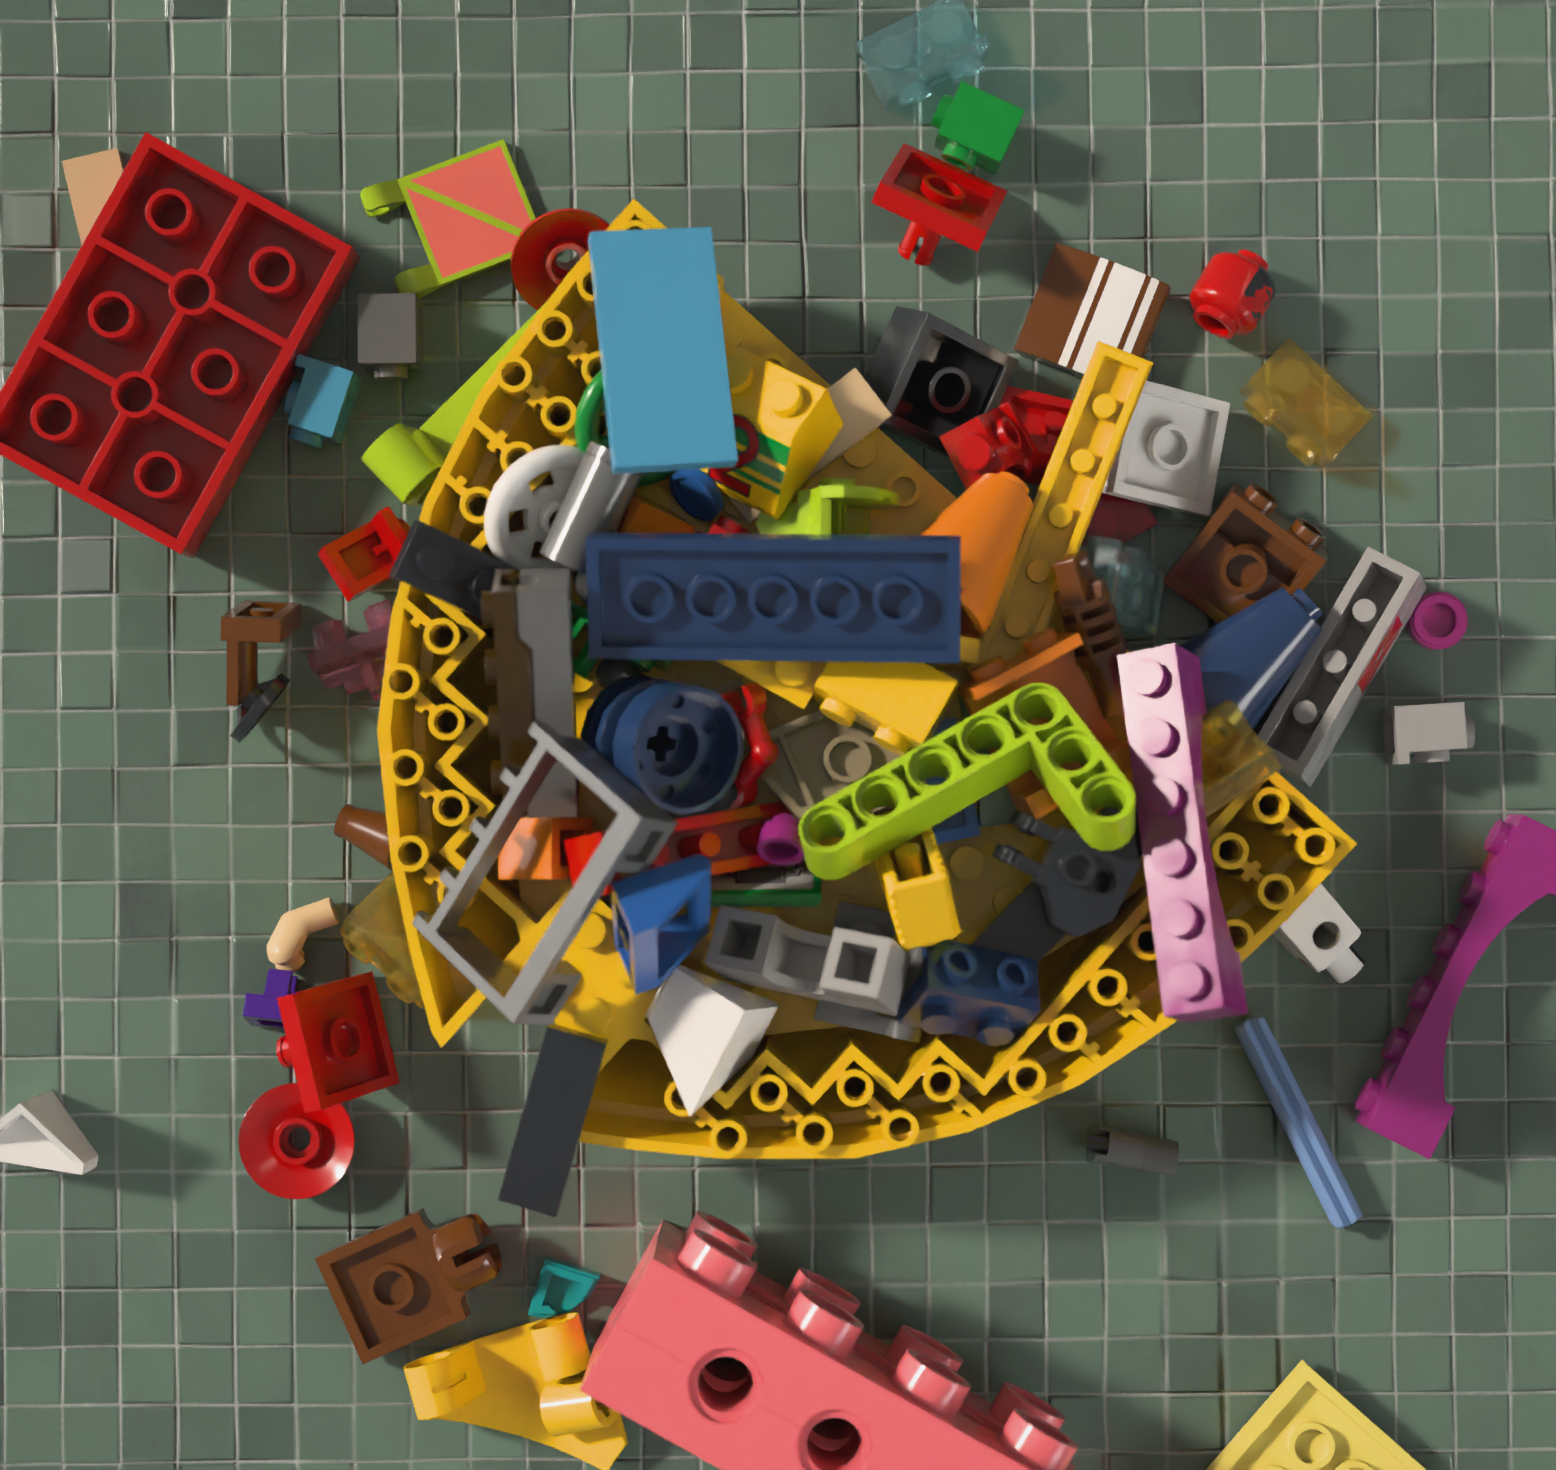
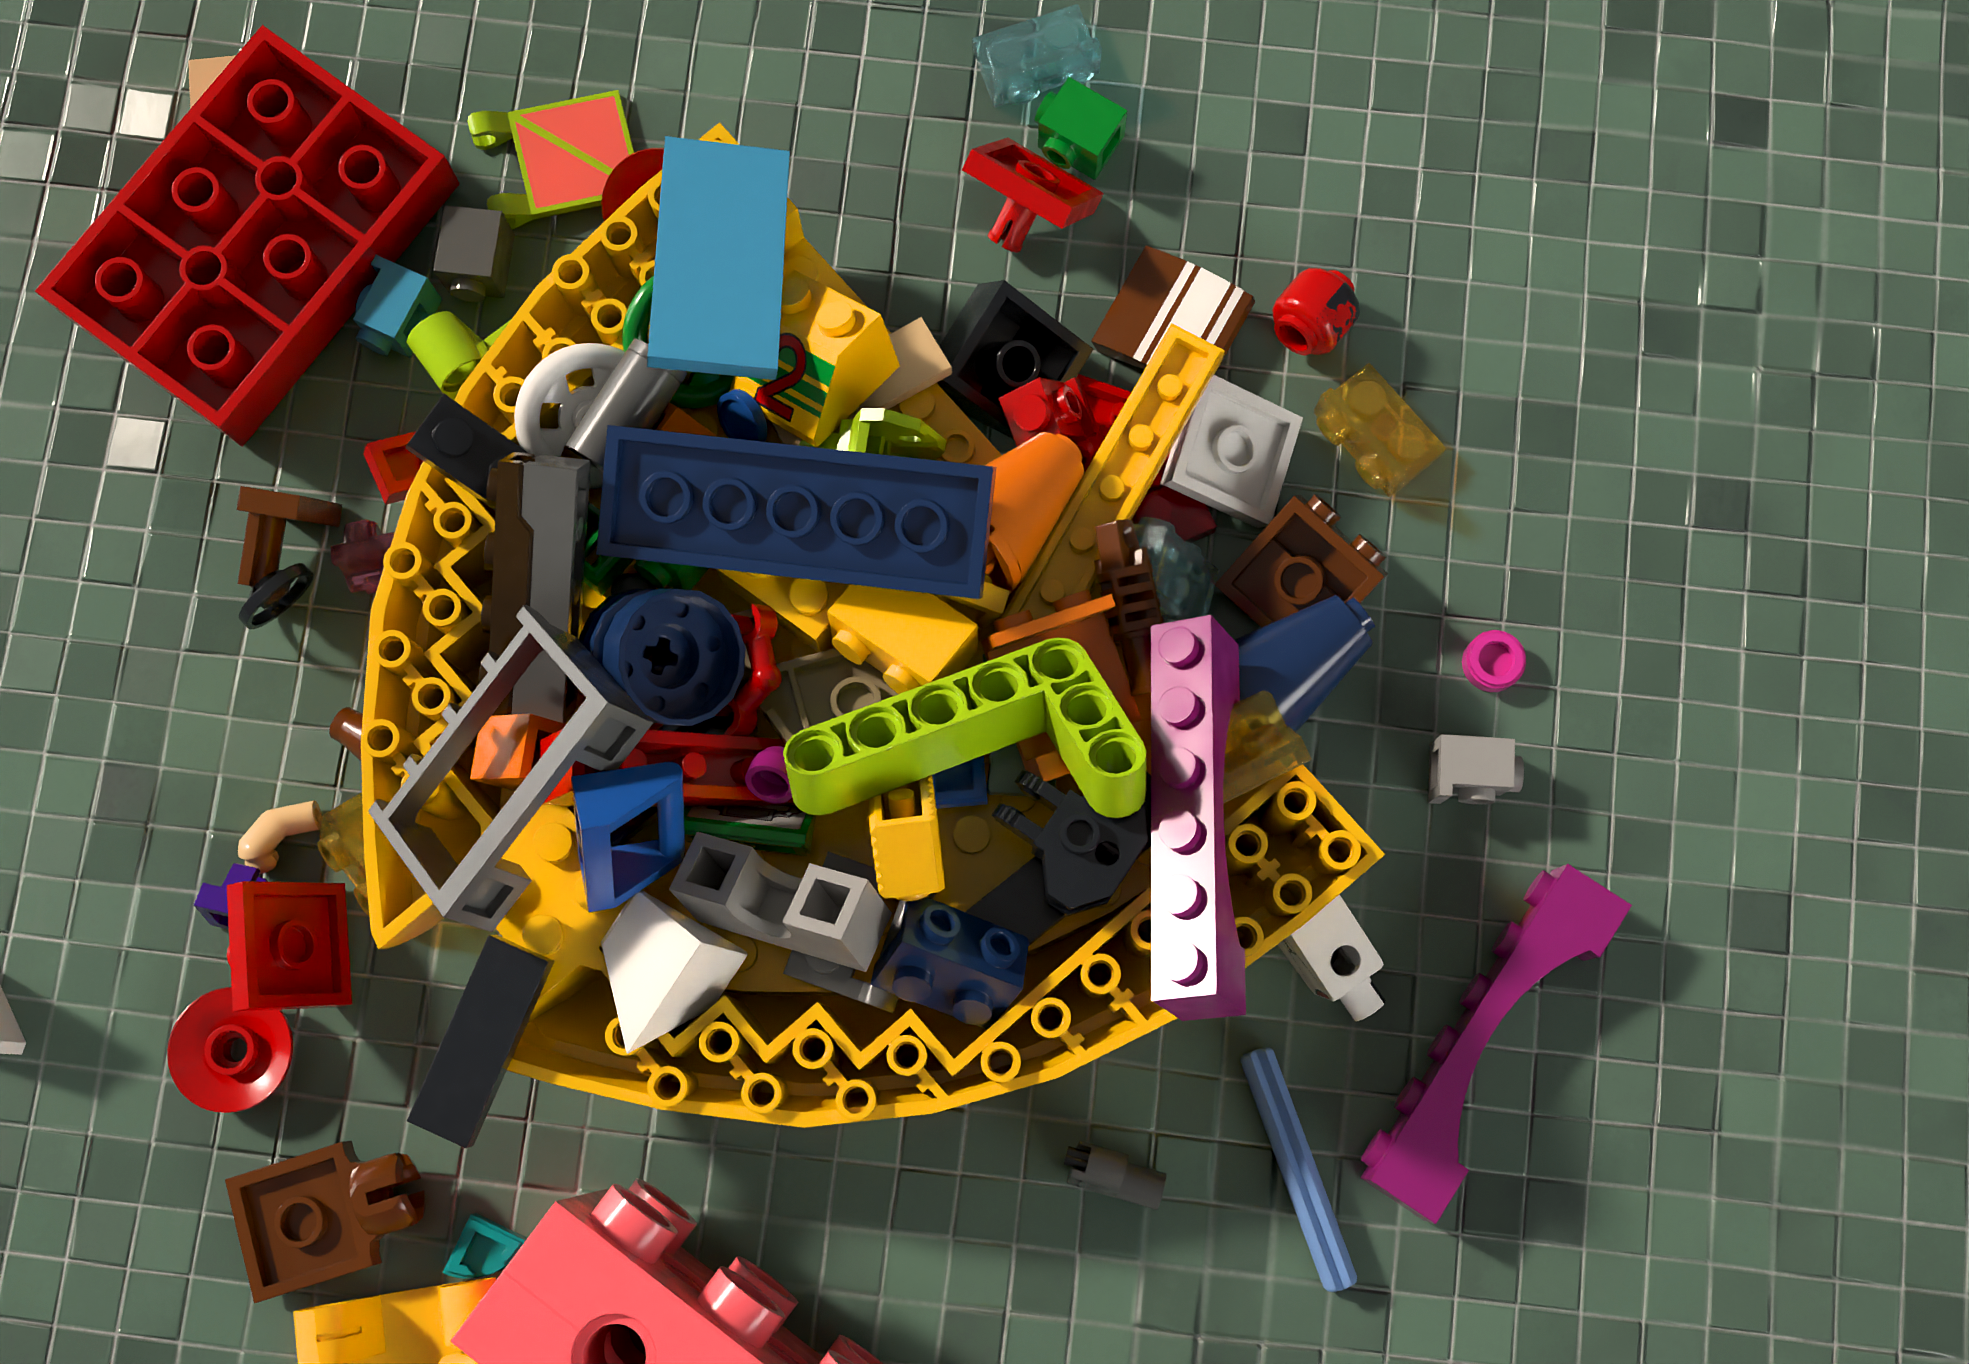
camera: 10 degrees right, 10 degrees down
light grey brick [1250,546,1427,787] -> none

